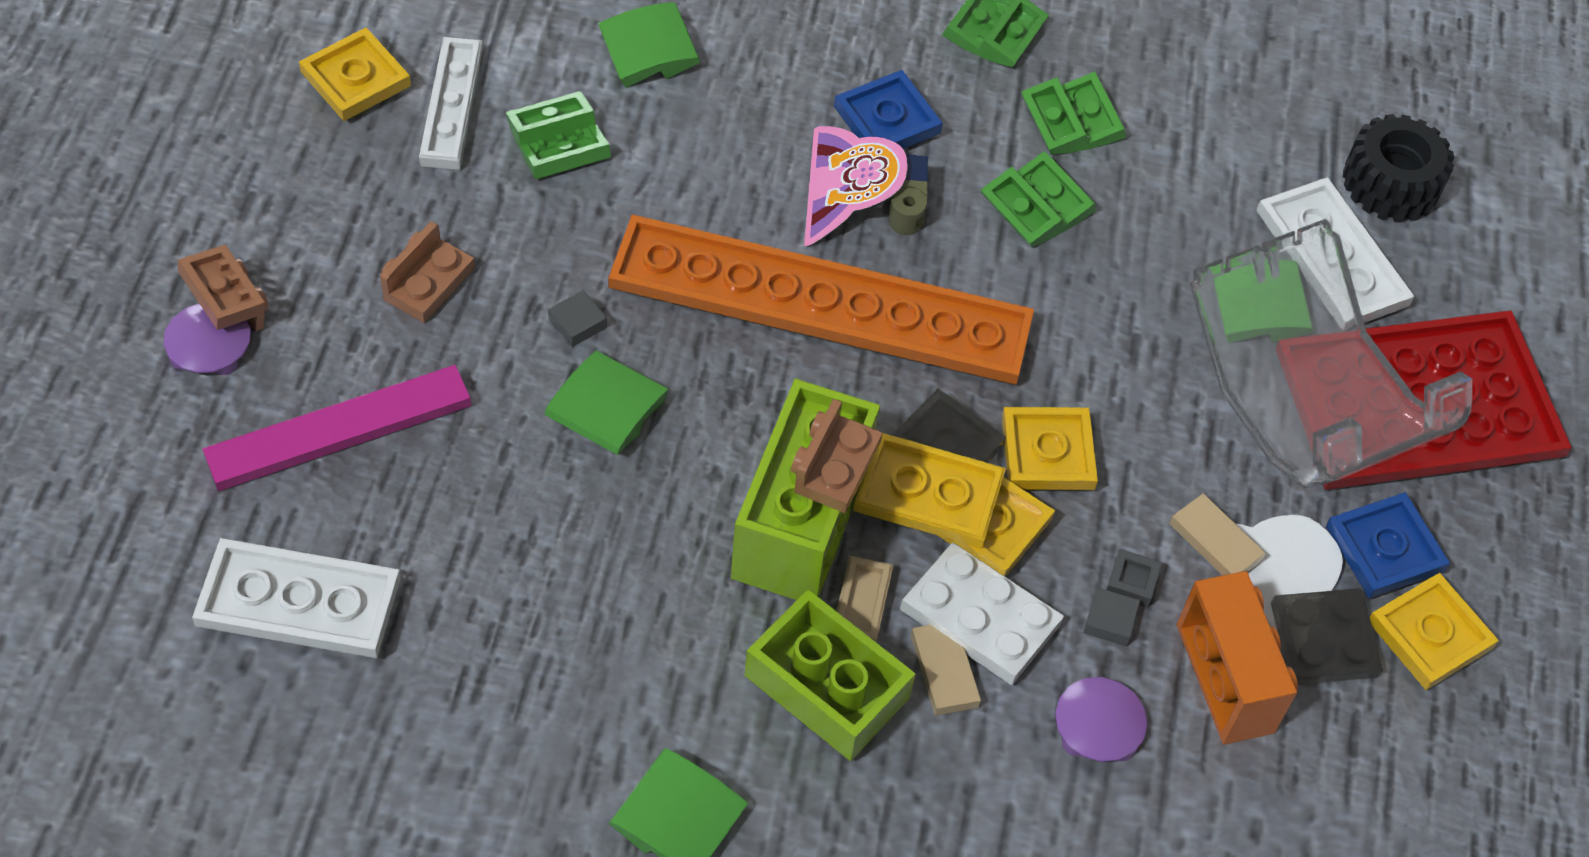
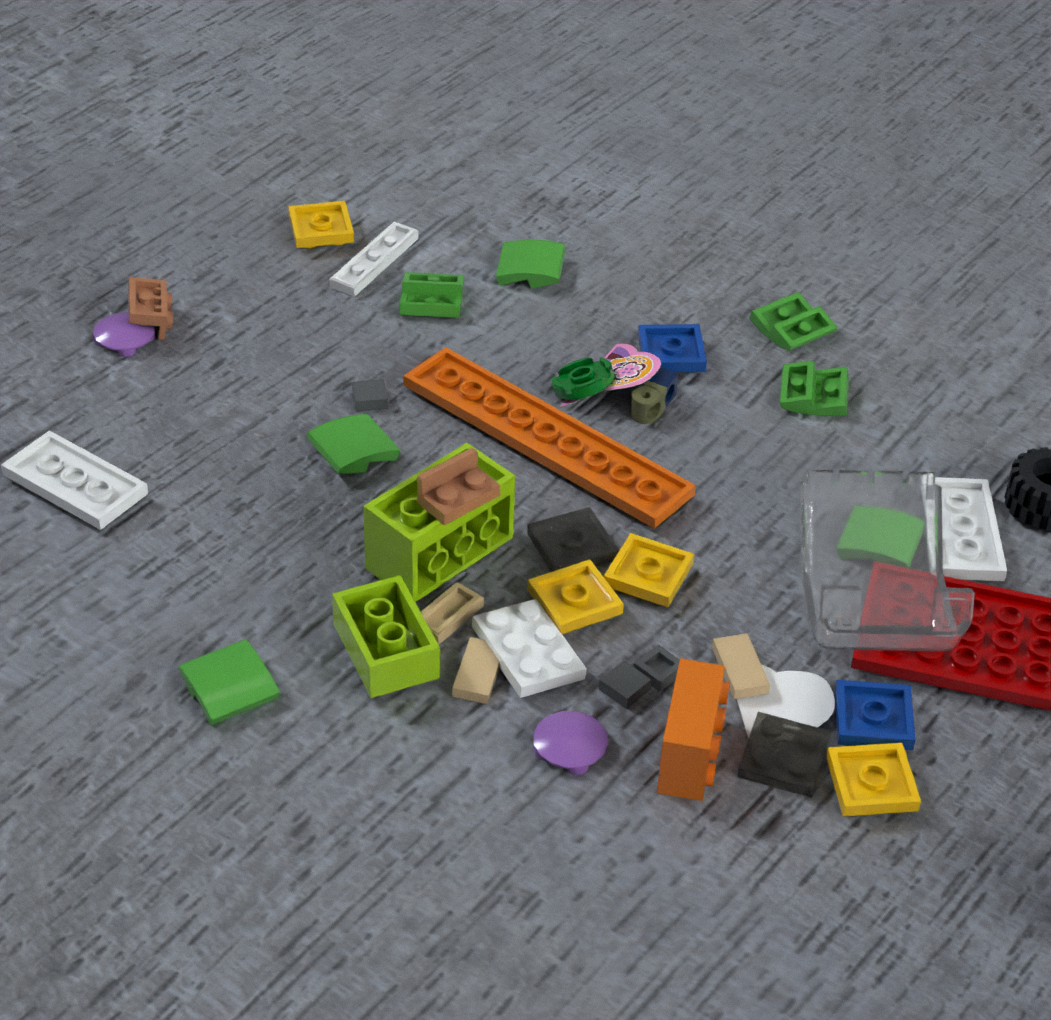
camera: 30 degrees right, 15 degrees down
dark pink tile [202,365,471,491] -> none
nougat bracket [380,221,475,323] -> none
yellow tile [853,433,1006,548] -> none
bright green slope [980,151,1096,247] -> none
none -> green tile [552,357,615,400]

